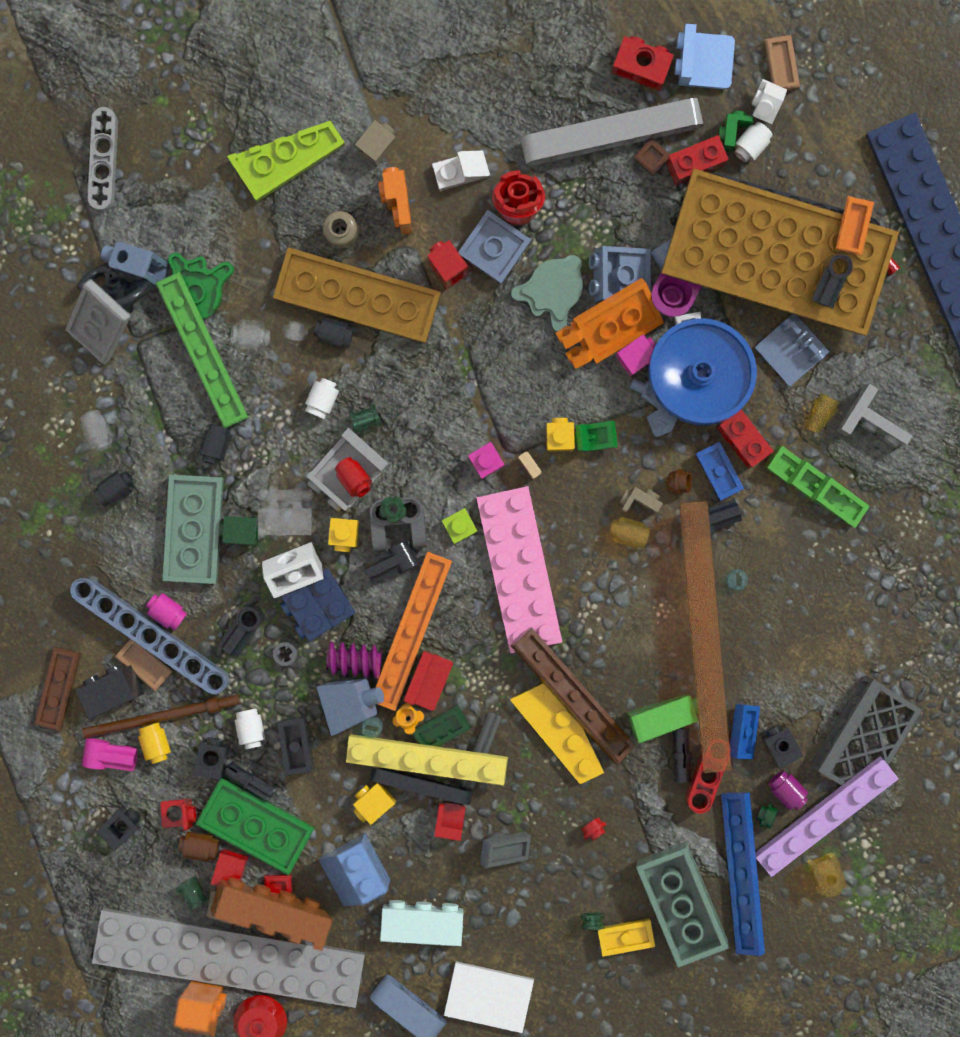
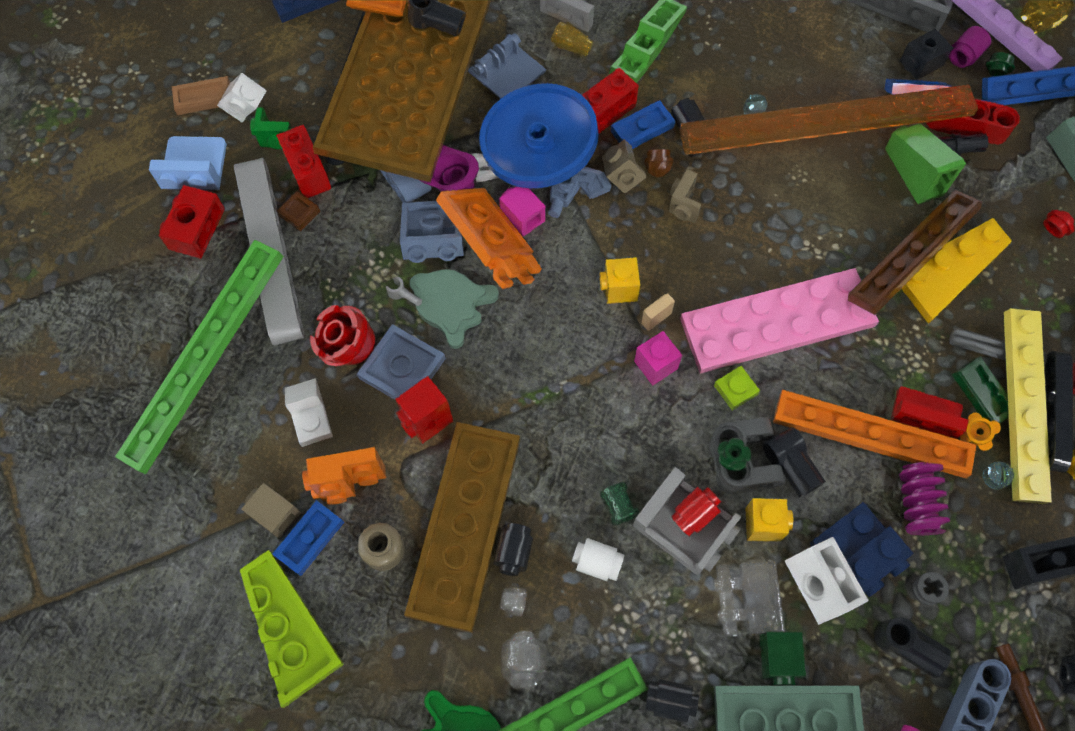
camera: 90 degrees left, 20 degrees down
white brick [234,709,266,749] -> none
sand blue torso [317,678,384,736] -> none
green bracket [574,421,618,452] -> none
clear yellow brick [609,516,650,549] -> none
white brick [734,122,773,162] -> none
none -> bright green plate [115,239,284,474]
none -> blue plate [273,500,344,576]
none -> light grey hand [386,277,422,306]
none -> dark tan bracket [602,139,646,193]

